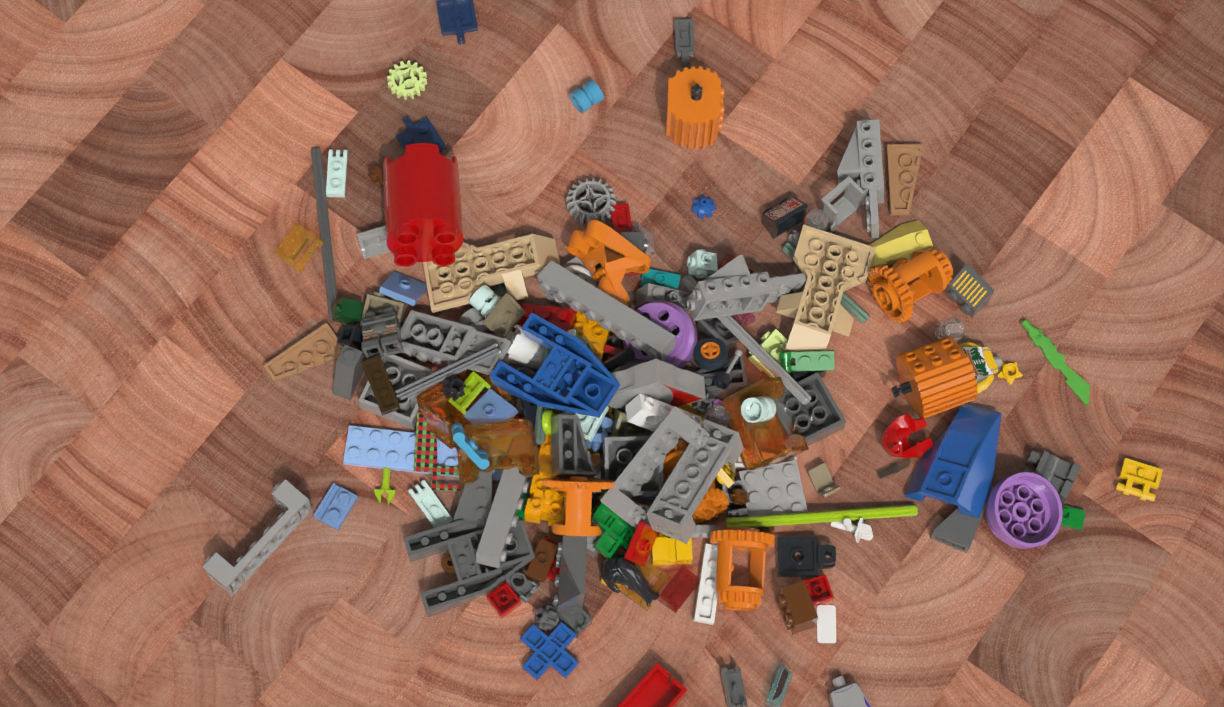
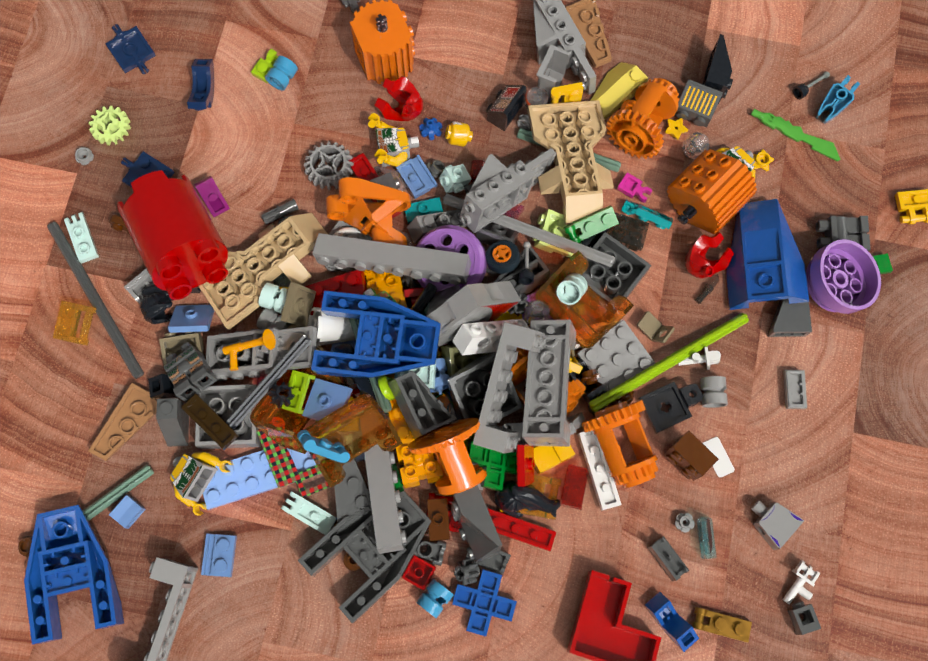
camera: 25 degrees left, 5 degrees up
dark green brick [331,297,363,325] -> none
lime bar [374,467,396,505] -> none
red piece [804,574,834,606] -> none
none -> reddish brown plate [18,536,33,557]
none -> blue wedge [24,505,124,644]
none -> light grey plate [75,147,94,165]
none -> sand green axle [83,465,154,521]
none -> medium blue piece [109,494,146,529]
none -> black hair [140,285,201,325]
none -> torso [170,452,234,515]
none -> dark blue arch [187,59,215,111]
none -> magenta slope [194,176,230,217]
none -> light orange piece [222,329,276,371]
none -> lime plate [251,49,278,83]
none -> dark grey axle [262,199,299,225]
none -> torso [368,113,419,168]
none -> red piece [375,76,423,121]
none -> medium blue plate [396,155,438,199]
none -> dark azure wheel [416,579,454,619]
none -> dark grey plate [426,160,446,178]
none -> yellow head [445,121,473,147]
none -> red plate [487,508,557,552]
none -> yellow plate [551,82,584,104]
none -> clear smoke hinge [608,213,649,252]
none -> dark pink plate [617,172,652,203]
none -> teal hinge [621,199,673,229]
none -> yellow plate [665,118,688,140]
none -> light grey plate [675,513,695,533]
none -> light grey wheel [700,376,728,408]
none -> black slope [702,34,733,104]
none -> light grey plate [783,370,807,409]
none -> black hinge [792,71,830,100]
none -> dark azure hinge [816,75,860,124]

